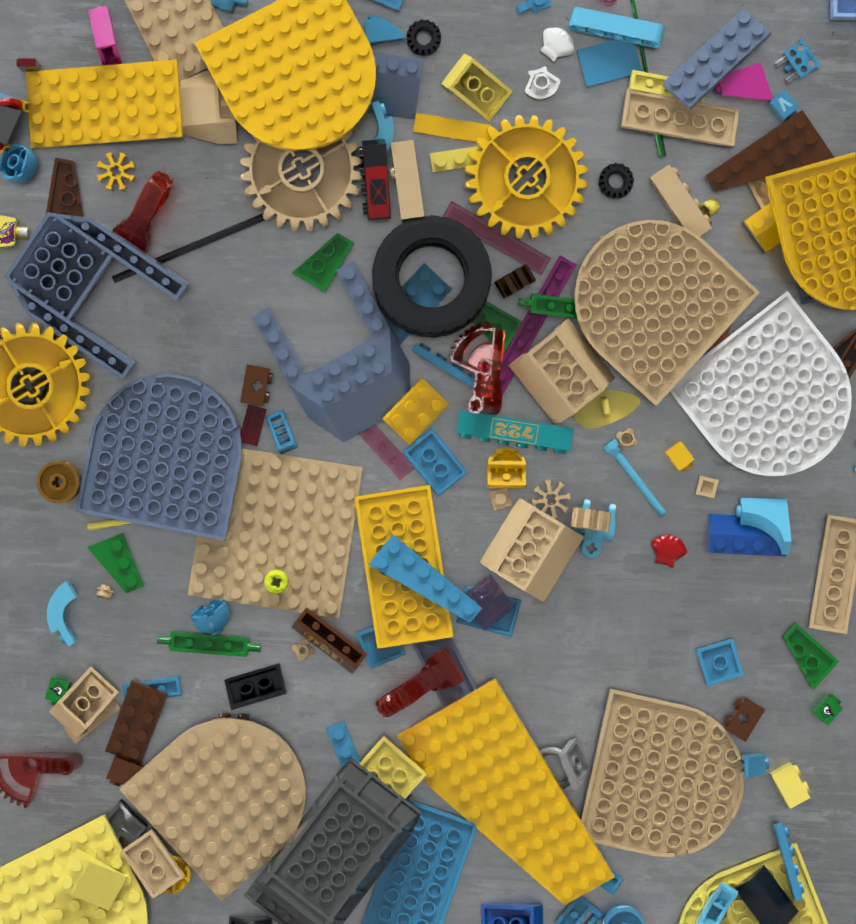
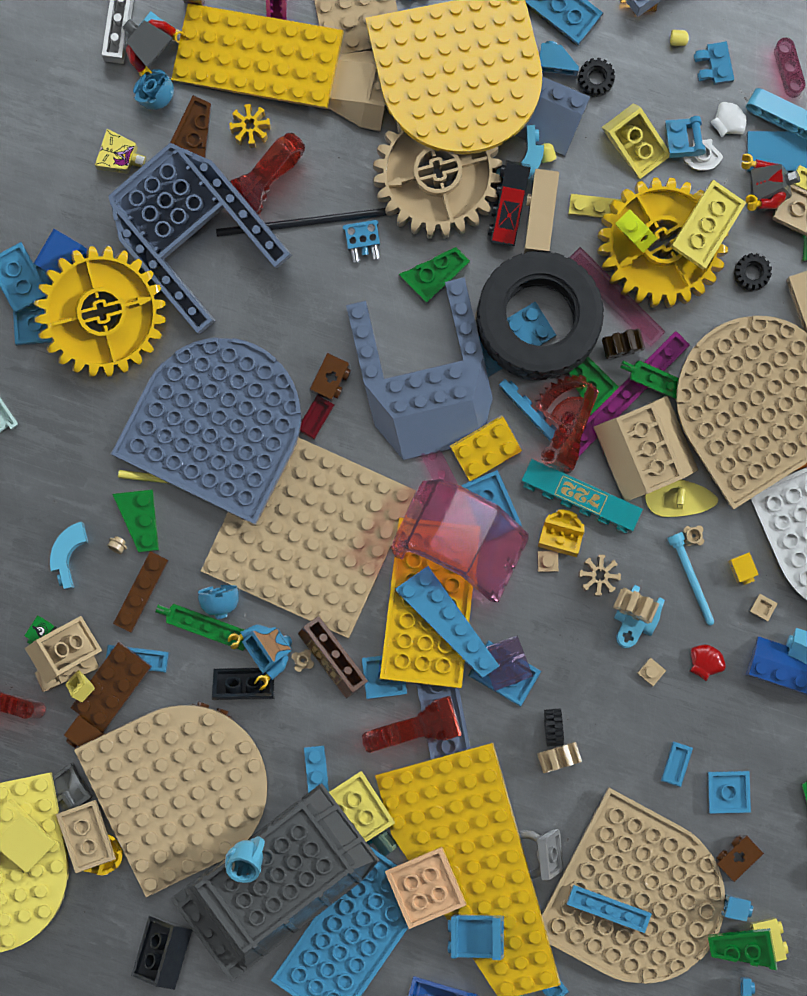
camera: 15 degrees right, 5 degrees down
pearl gold wheel [37,461,82,503] -> none
neon yellow piece [264,570,289,594] -> none
dark azure slope [265,410,298,454] -> none
yellow tile [413,113,492,143] -> none
tan slope [479,497,584,602] -> none
none -> light yellow slope [65,670,95,702]
none -> reddish brown plate [113,551,169,633]
none -> medium azure helmet [225,836,265,883]
none -> dark azure torso [228,624,292,690]
none -> dark azure piece [343,220,380,263]
none -> sand green slope [372,830,398,856]
none -> light nougat plate [385,847,467,929]
none -> clear pink windscreen [391,479,529,602]
none -> dark azure panel [448,914,504,960]
none -> tan gear [537,742,582,773]
none -> light yellow piece [541,143,557,163]
none -> black tyre [544,708,564,747]
none -> dark azure plate [566,885,652,933]
none -> neon yellow torso [615,209,658,252]
none -> tan plate [637,658,666,686]
none -> dark azure tile [661,742,693,787]
none -> dark azure plate [665,116,706,158]
none -> light yellow plate [670,180,746,270]
none -> green wing [708,928,777,971]
none -> torso [741,154,800,211]

